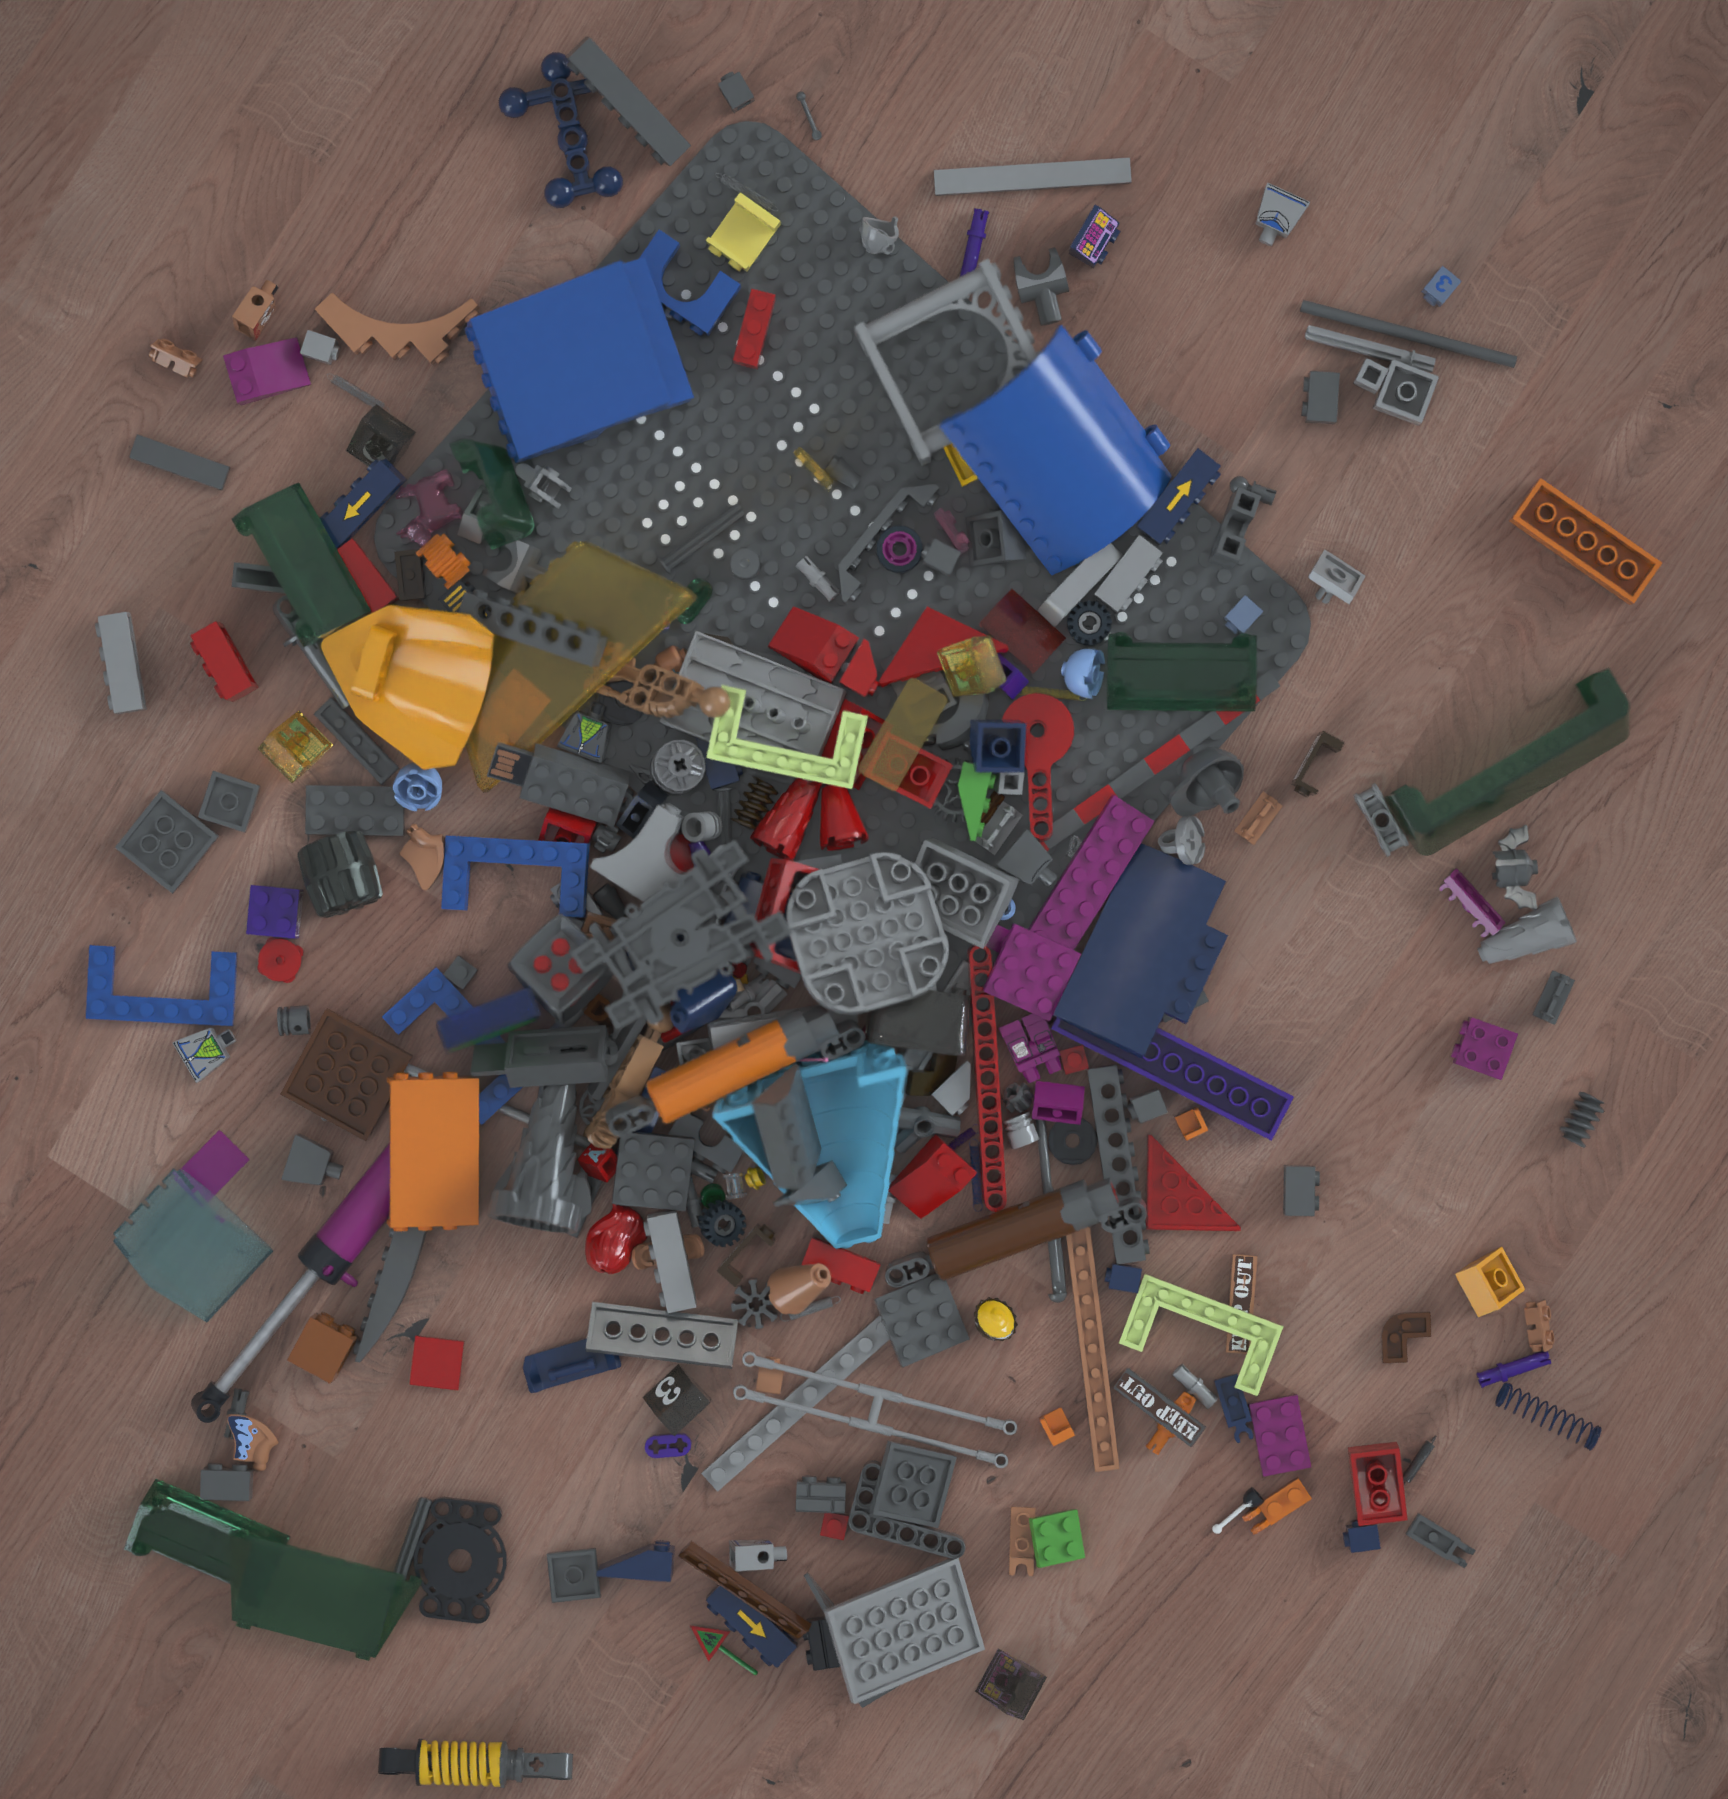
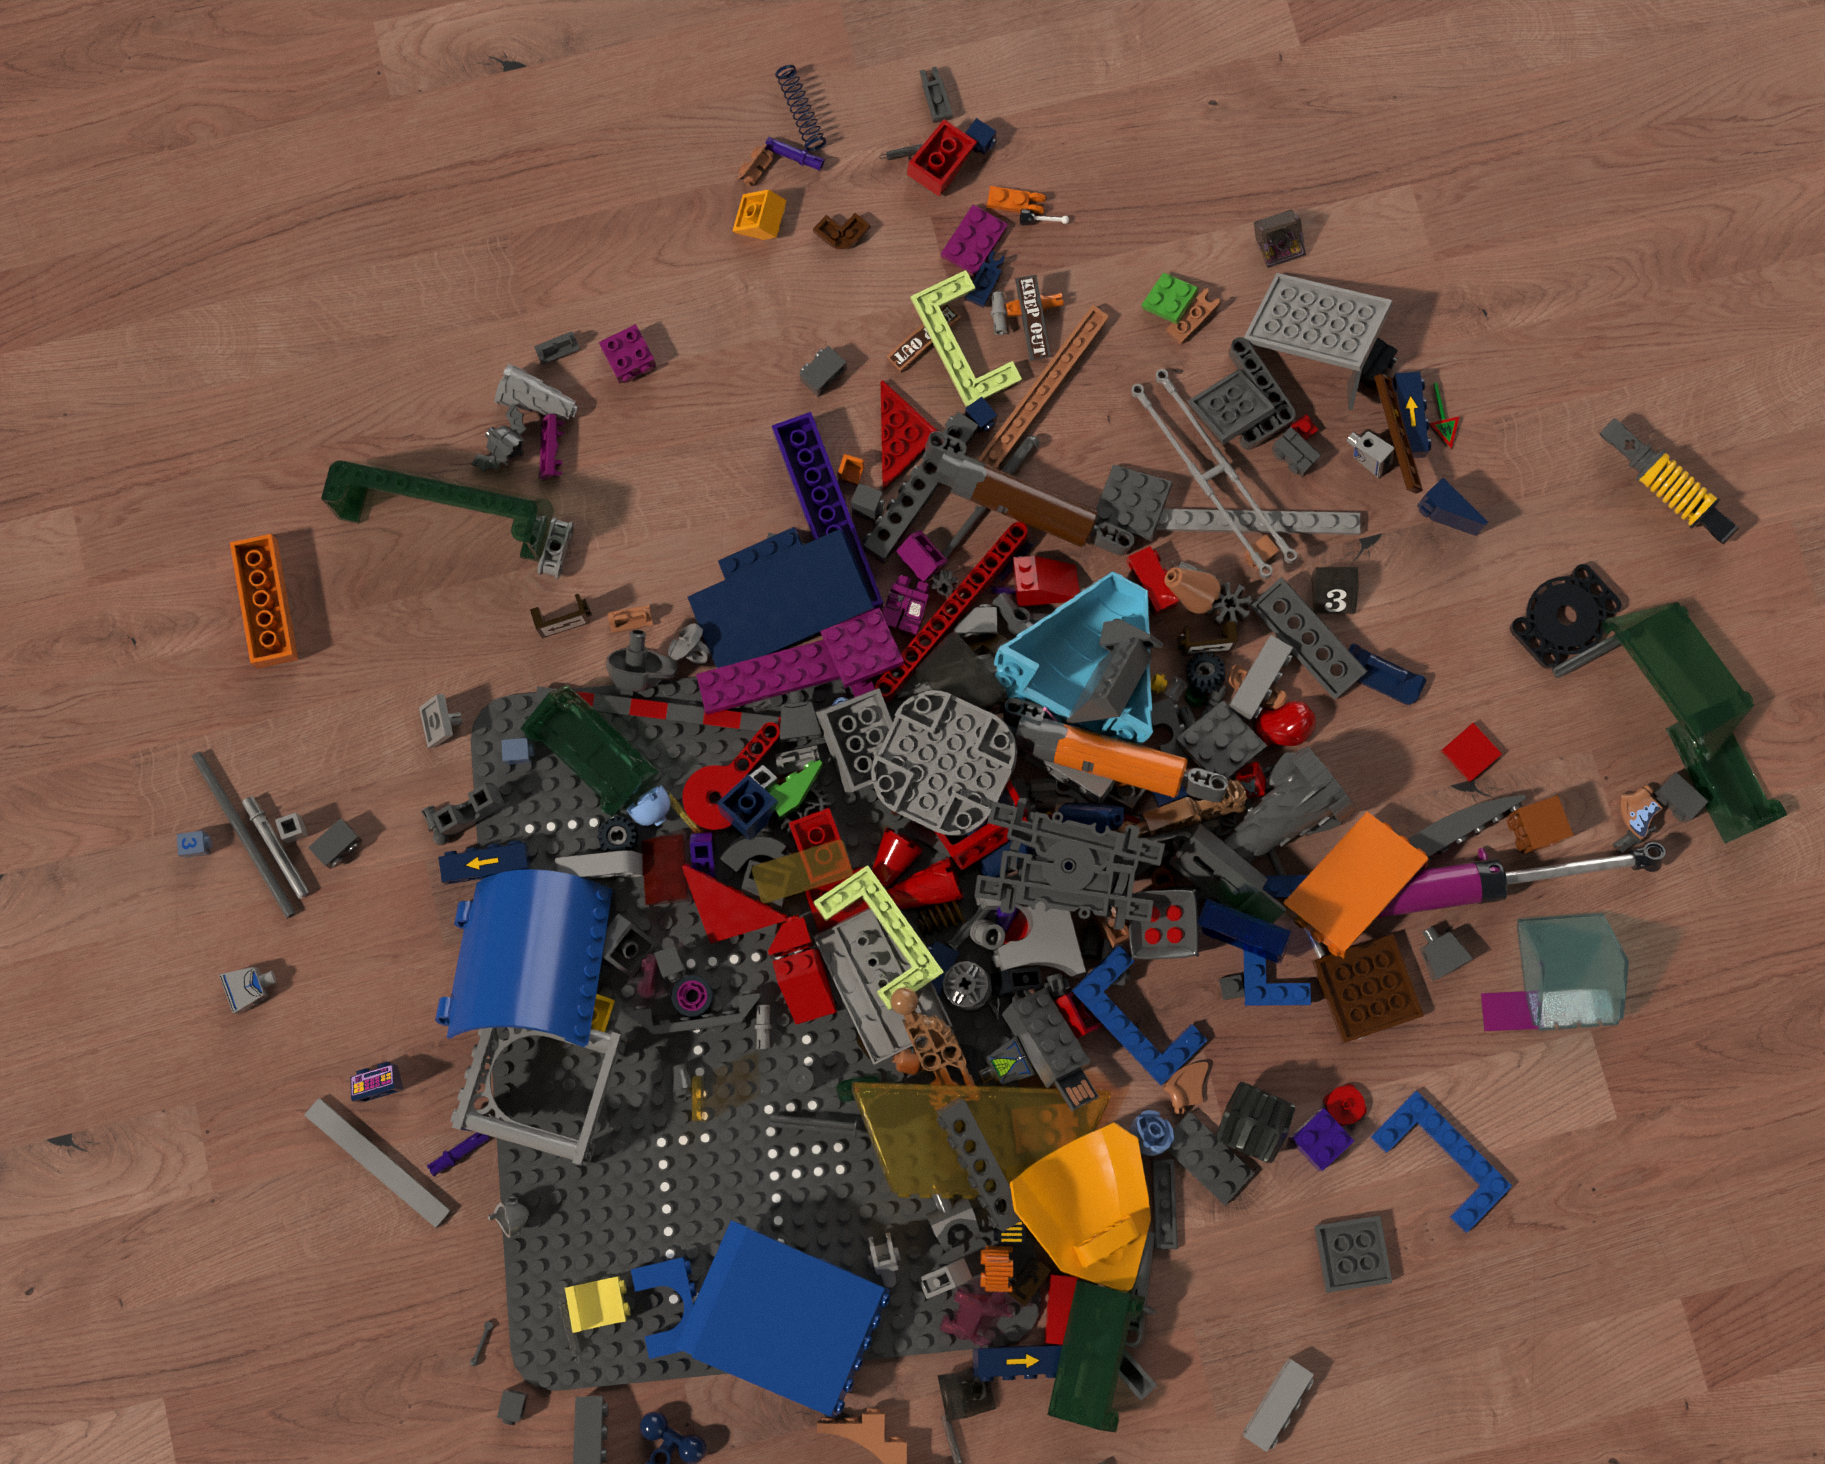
camera: 140 degrees left, 10 degrees down
torso [173,1028,236,1083] -> none
red brick [190,621,259,702] -> none
dark grey plate [198,771,261,833] -> none
clear yellow slope [258,710,333,783] -> none
dark grey piece [277,1005,311,1036] -> none
clear green windscreen [450,439,534,550] -> none
dark grey plate [547,1548,601,1603] -> none
dark purple beam [645,1433,692,1458] -> none
red brick [733,288,776,370] -> none
clear yellow slope [937,636,1007,696] -> none
yellow piece [974,1297,1018,1341] -> none
light grey piece [1002,1111,1039,1149] -> none
dark grey connector [1013,247,1069,326] -> none
orange panel [1039,1407,1075,1447] -> none
black tile [1048,1118,1097,1165] -> none
red plate [1059,1045,1089,1075] -> none
light grey brick [1094,535,1163,613] -> none
light grey brick [1373,360,1439,426] -> none
dark grey piece [1559,1092,1606,1148] -> none

